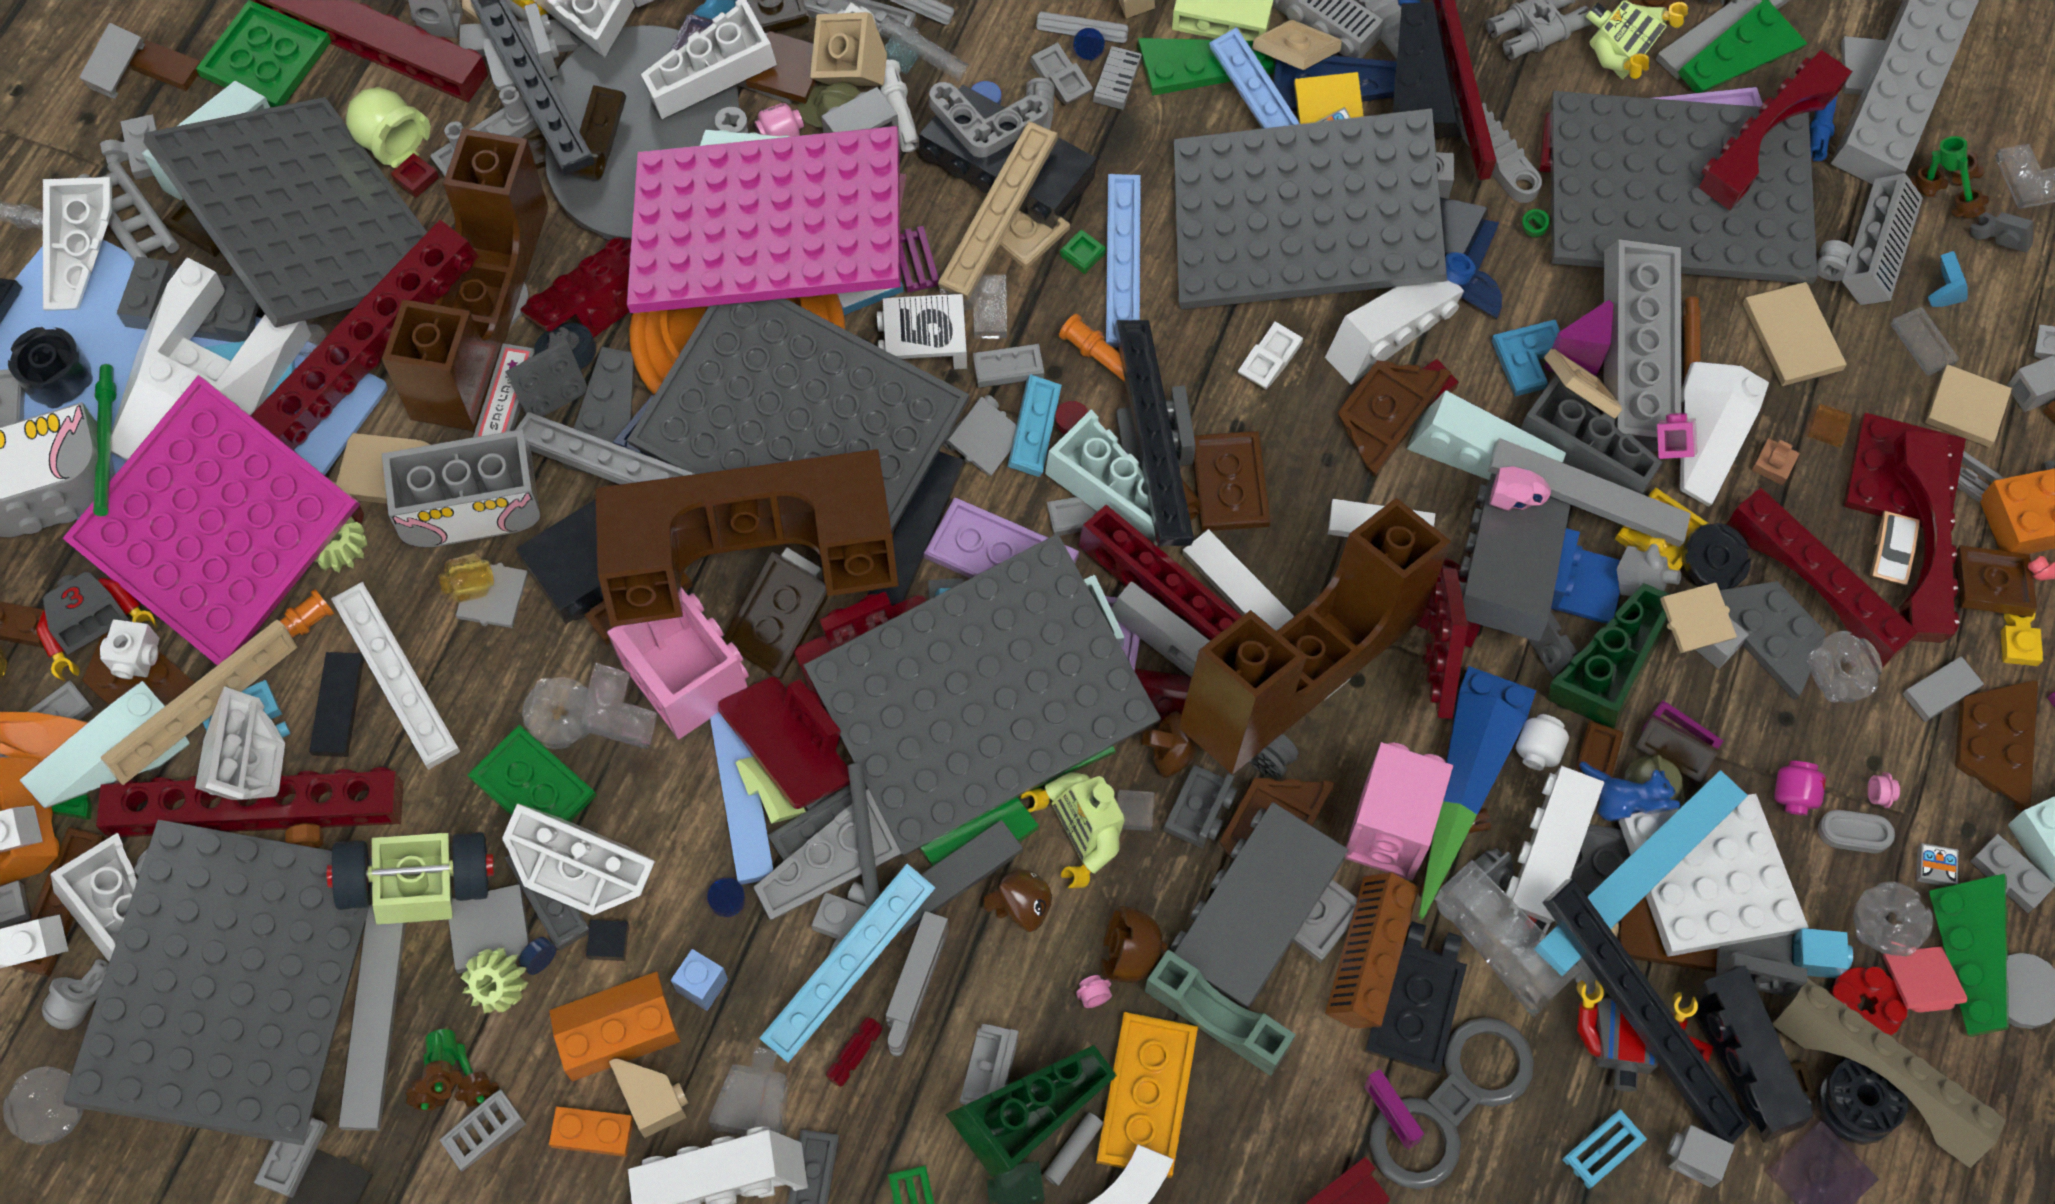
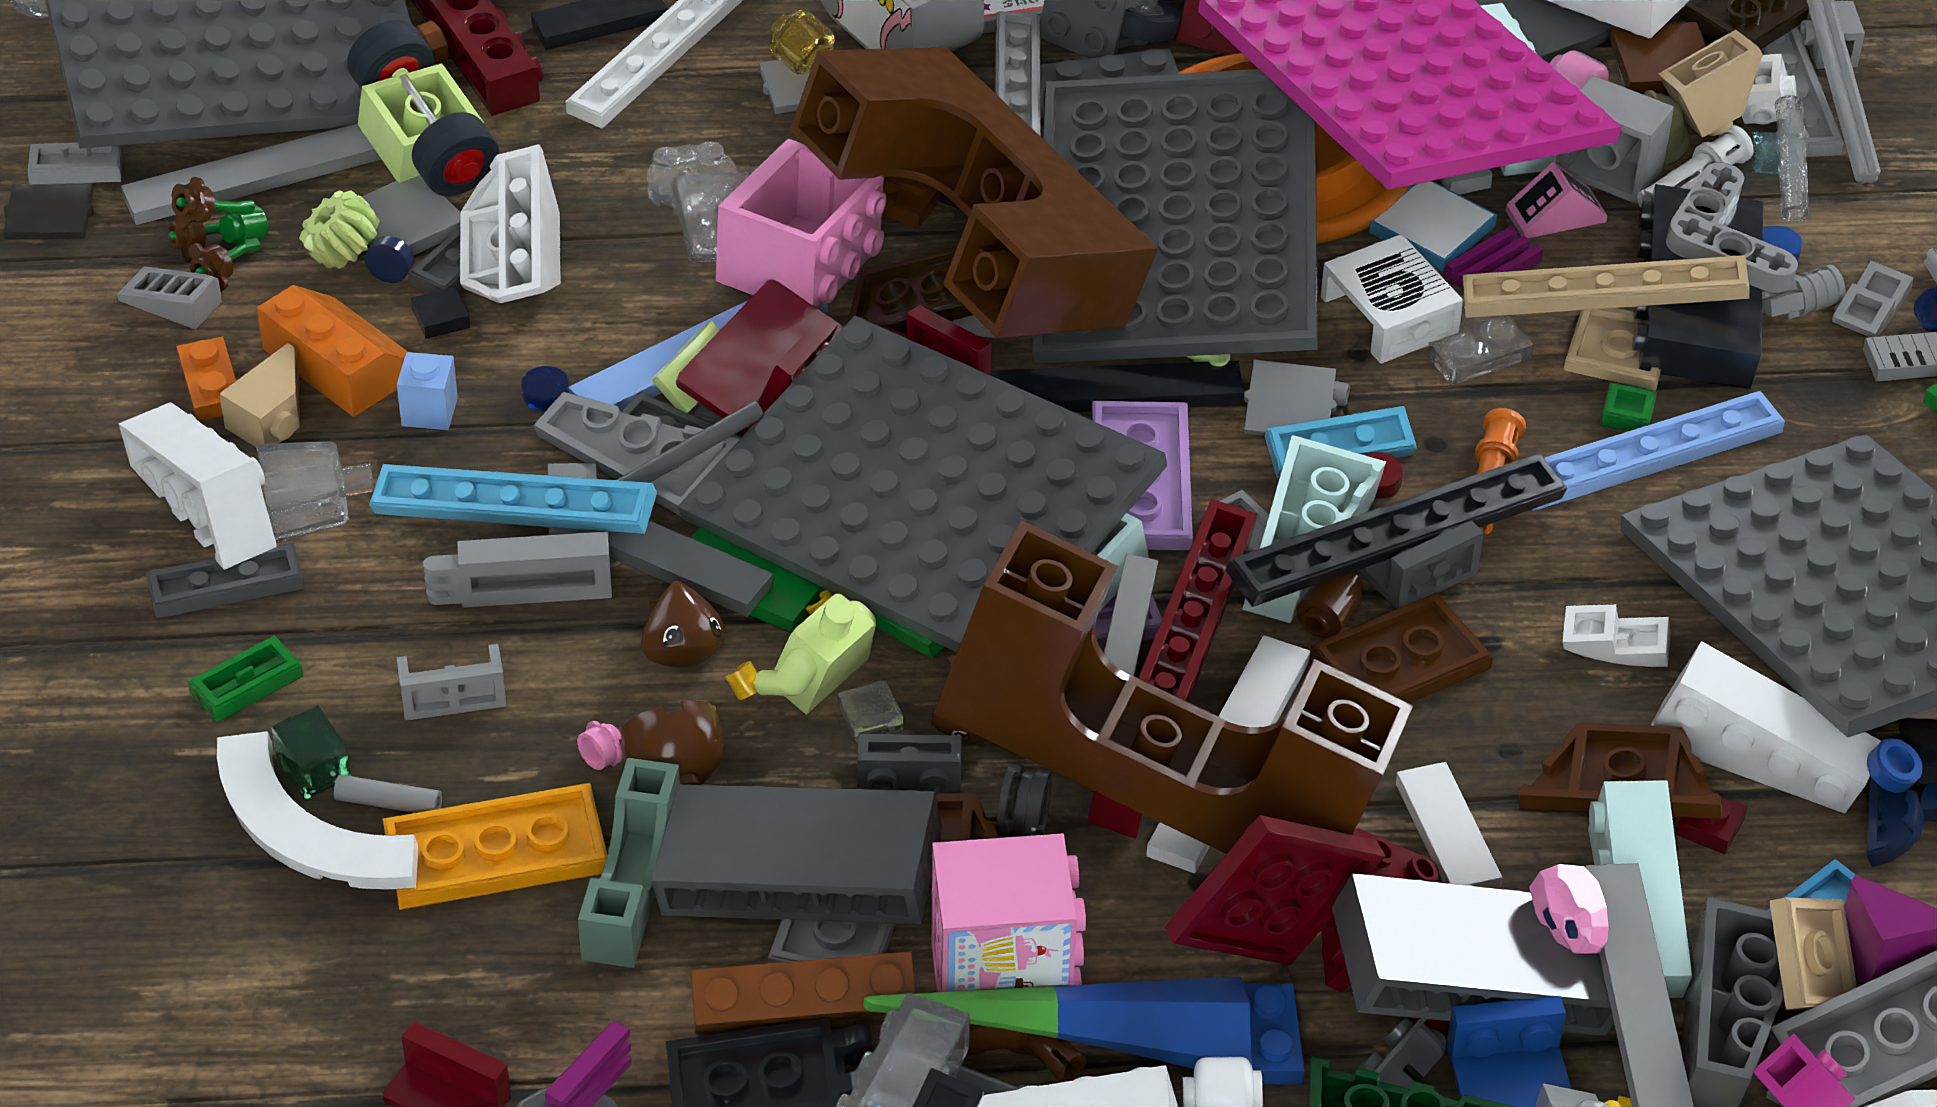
camera: 65 degrees right, 20 degrees down
green tile [467,724,597,822] -> none
light grey wheel [715,107,749,134] -> none
dark red axle [826,1017,882,1087] -> none
dark green wedge [945,1045,1117,1177] -> none
light grey plate [973,344,1044,388] -> none

